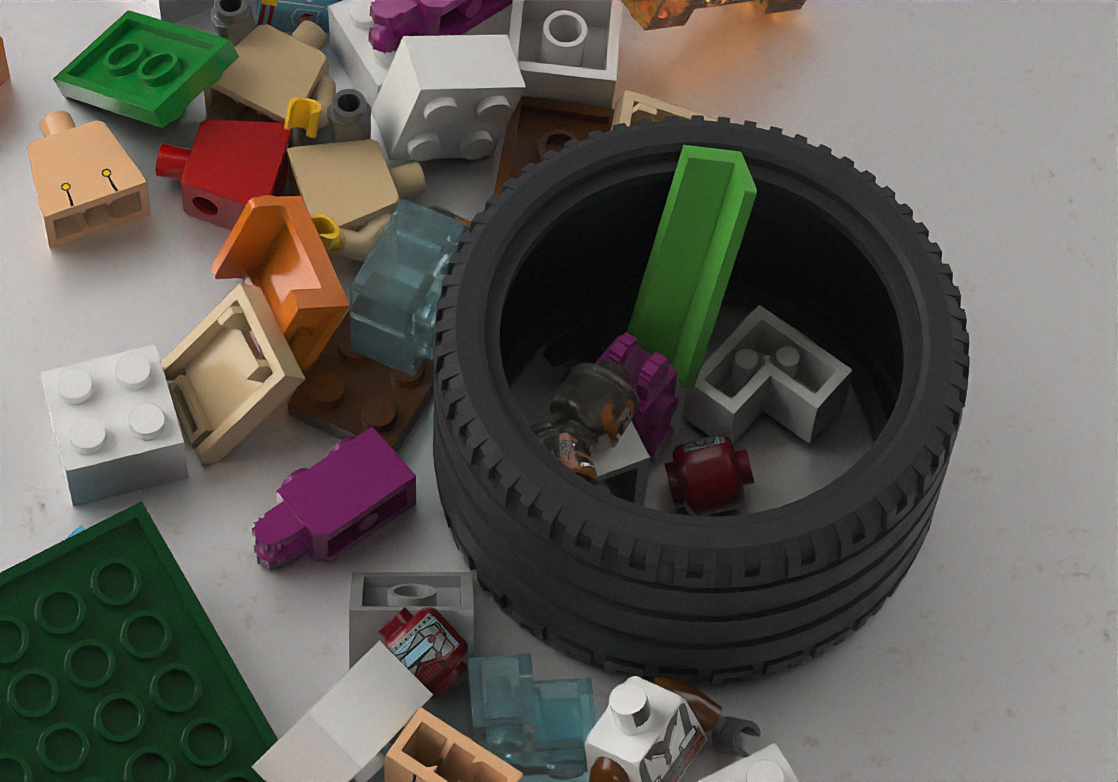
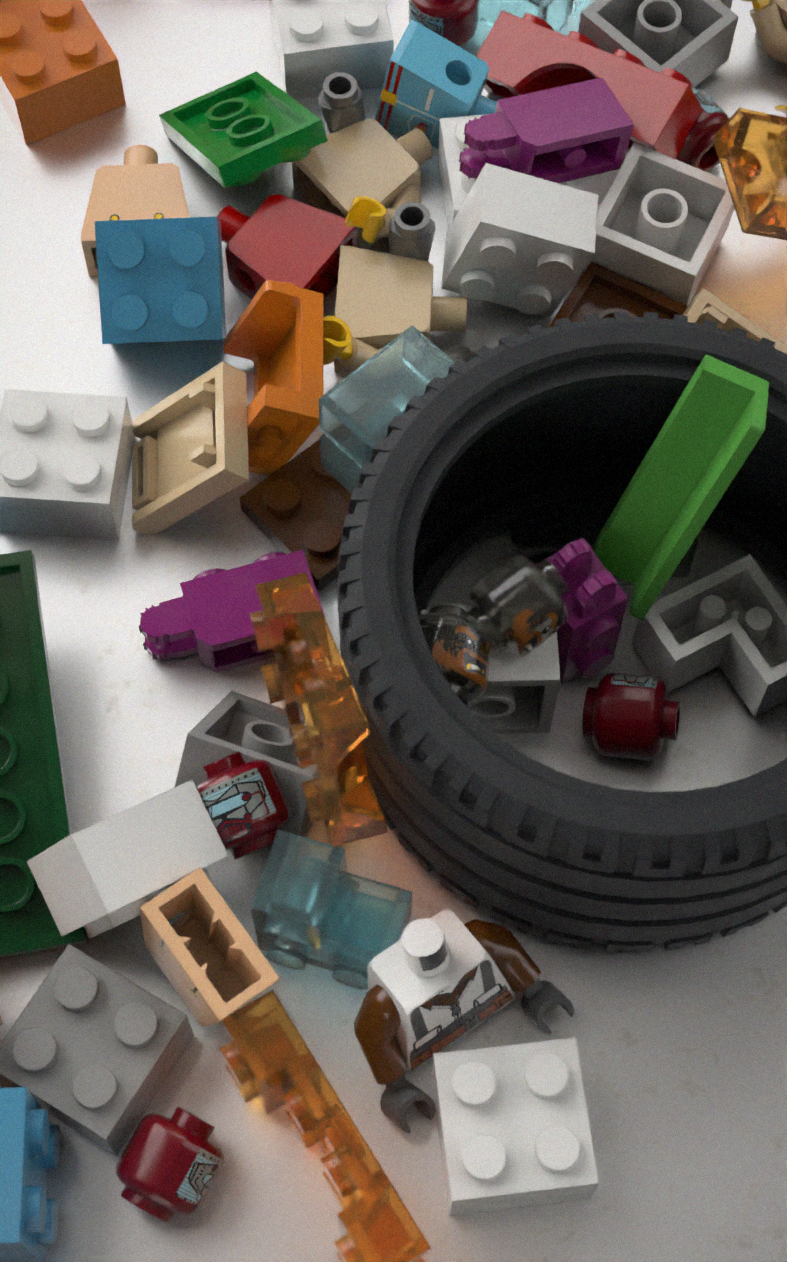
camera: 25 degrees right, 5 degrees up
none -> dark azure brick [94,216,227,344]
none -> clear orange piece [249,572,388,847]

